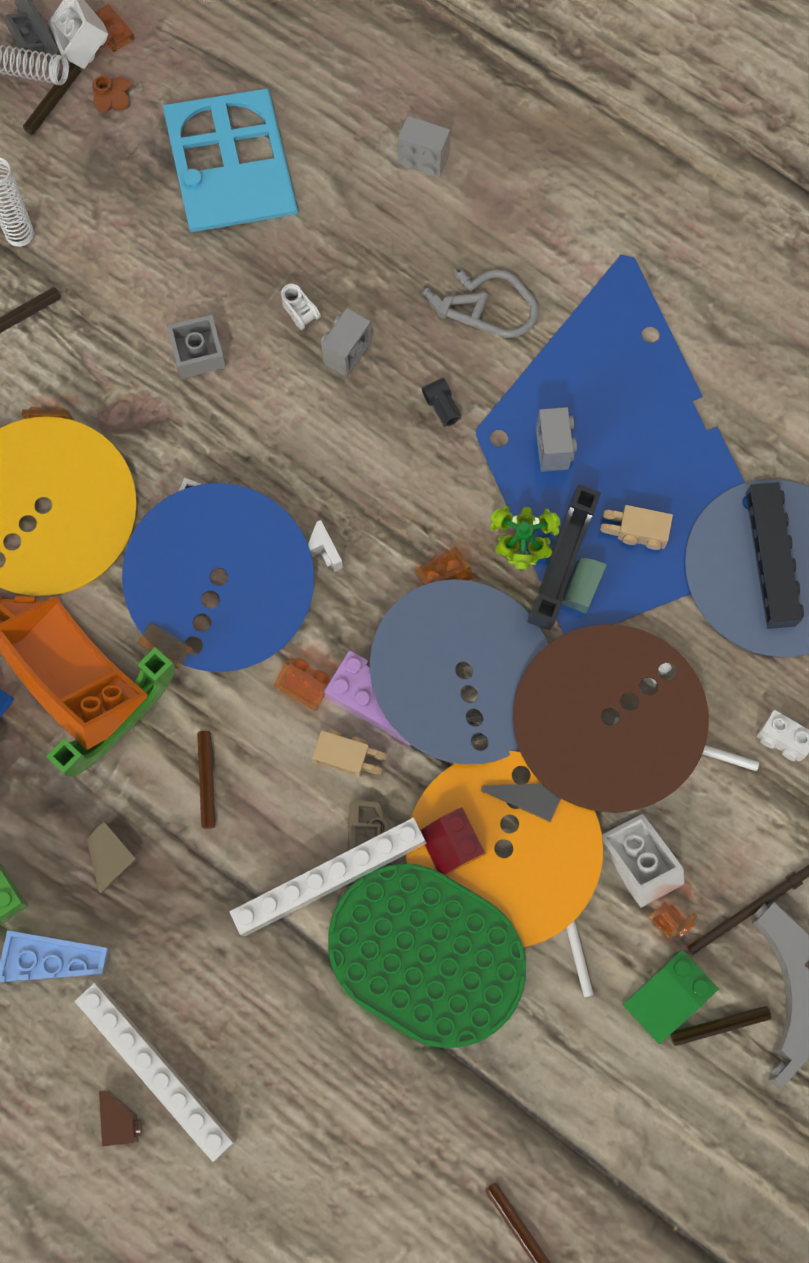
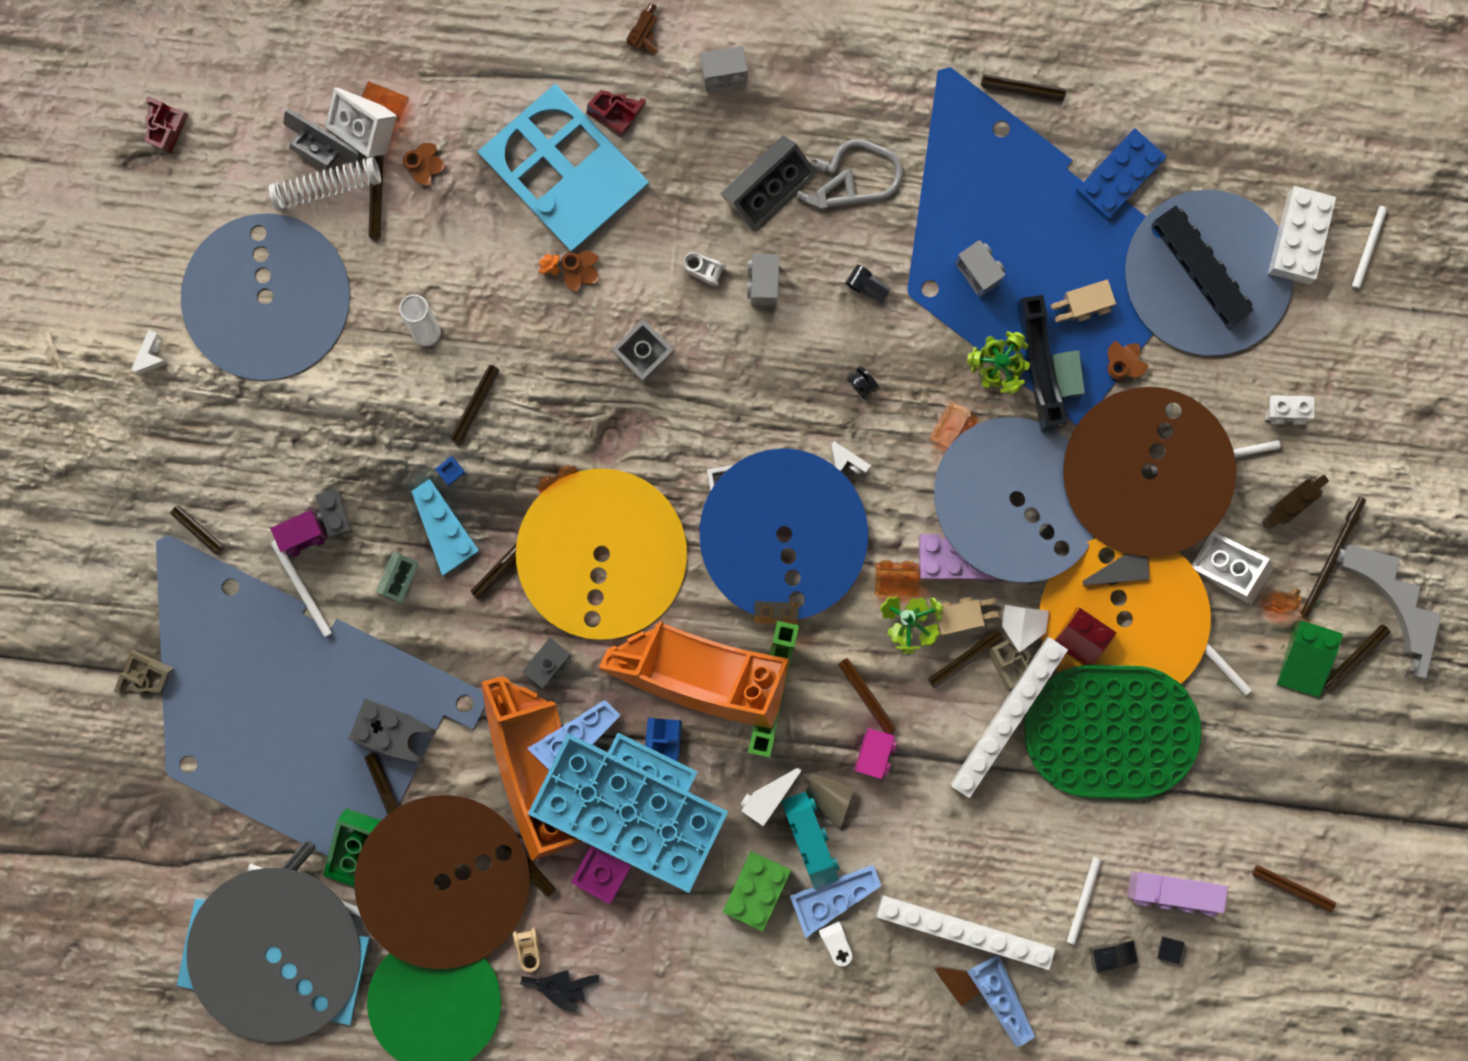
camera: 30 degrees left, 10 degrees up
none -> orange plant [538,254,560,276]
none -> dark orange plate [561,251,599,292]
none -> dark red slope [586,90,646,137]
none -> reddish brown piece [626,2,659,56]
none -> dark grey slope [720,135,816,231]
none -> white slope [740,768,801,826]
none -> teal brick [781,791,840,889]
none -> white piece [819,922,852,966]
none -> black wheel [847,366,880,400]
none -> dark pink brick [854,728,897,779]
none -> lime plant [880,596,943,655]
none -> dark brown axle [928,630,1004,688]
none -> light blue wing [967,954,1035,1047]
none -> dark brown axle [981,74,1066,101]
none -> white slope [1002,605,1049,652]
none -> white bar [1067,857,1102,945]
none -> blue piece [1076,128,1167,220]
none -> black slope [1089,940,1137,972]
none -> dark orange plate [1107,341,1149,380]
none -> lavender piece [1128,871,1228,917]
none -> black tile [1156,936,1184,964]
none -> dark brown hinge [1262,474,1329,529]

